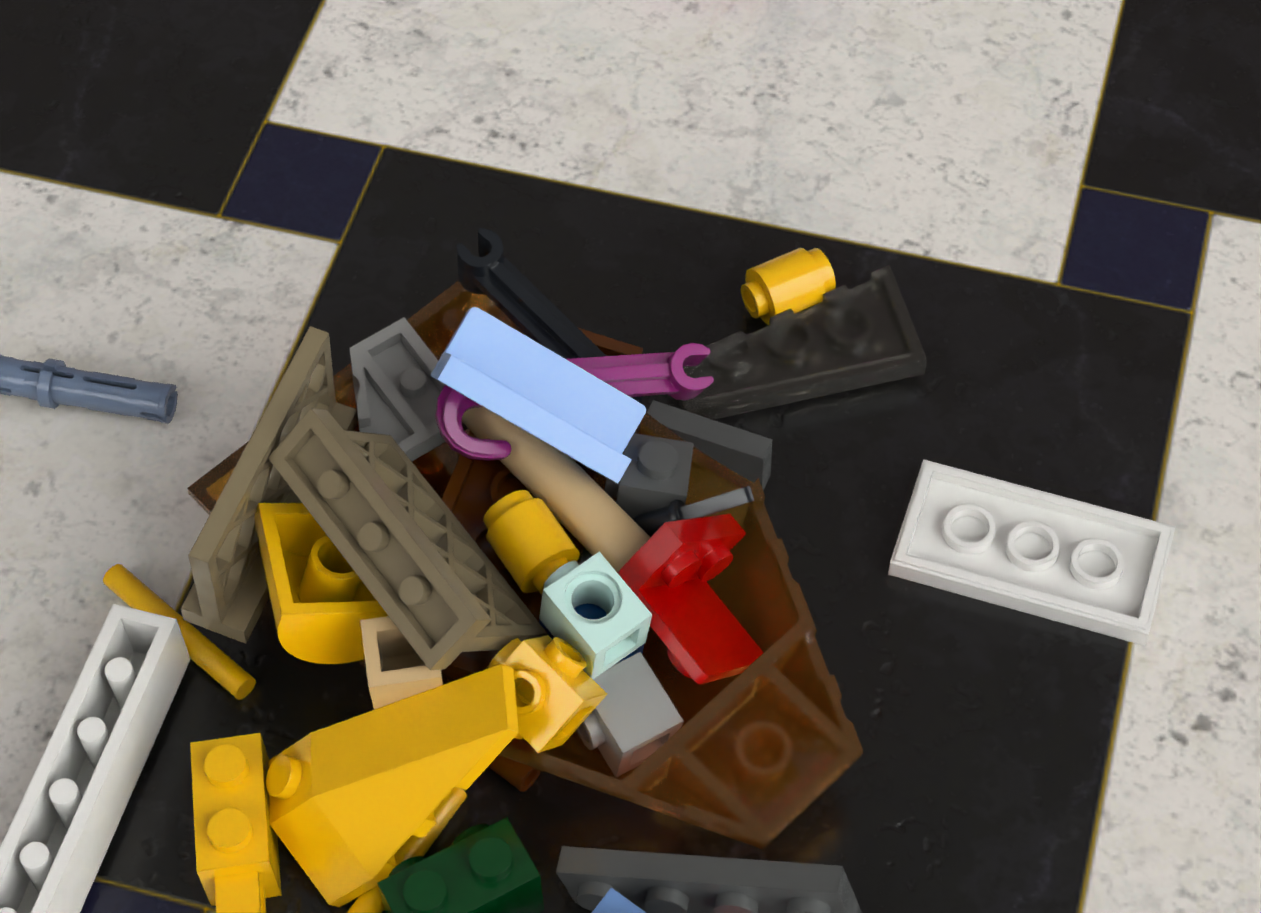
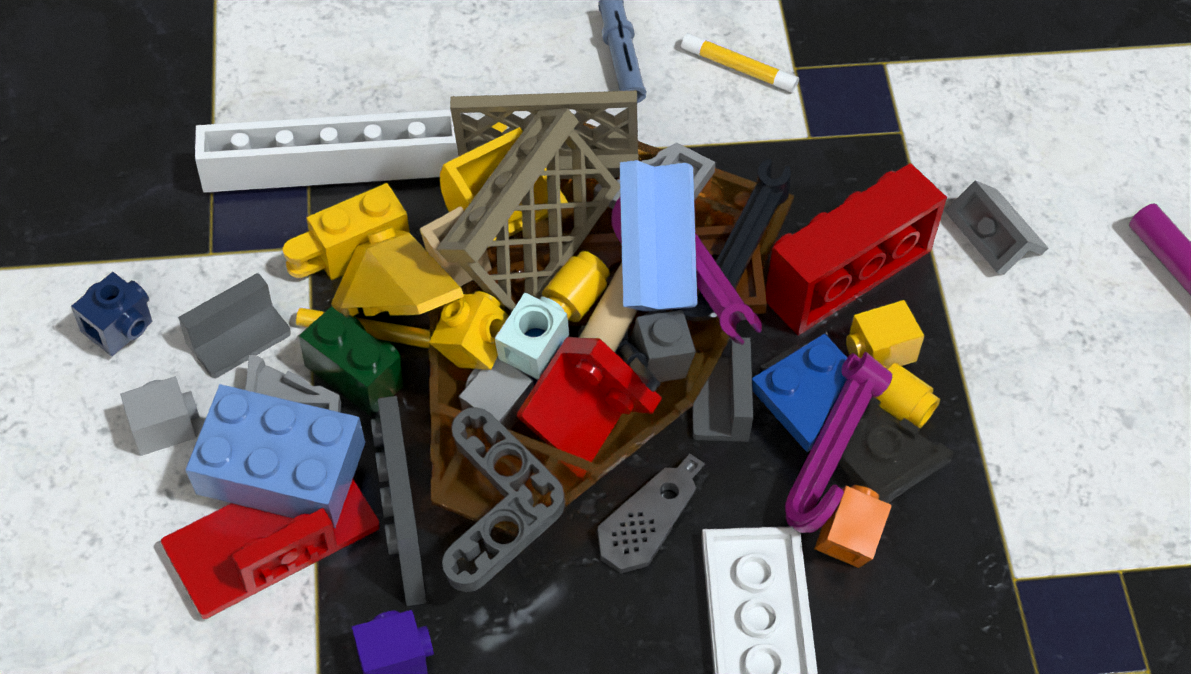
camera: 65 degrees right, 0 degrees up
none -> dark grey beam [442,407,565,592]
none -> flat silver piece [597,454,705,574]
none -> yellow bar [681,33,799,93]
none -> blue wing [752,334,847,452]
none -> red brick [765,163,947,336]
none -> magenta piece [785,352,892,533]
none -> orange brick [814,485,892,568]
none -> yellow brick [846,300,924,368]
none -> dark grey panel [945,180,1049,275]

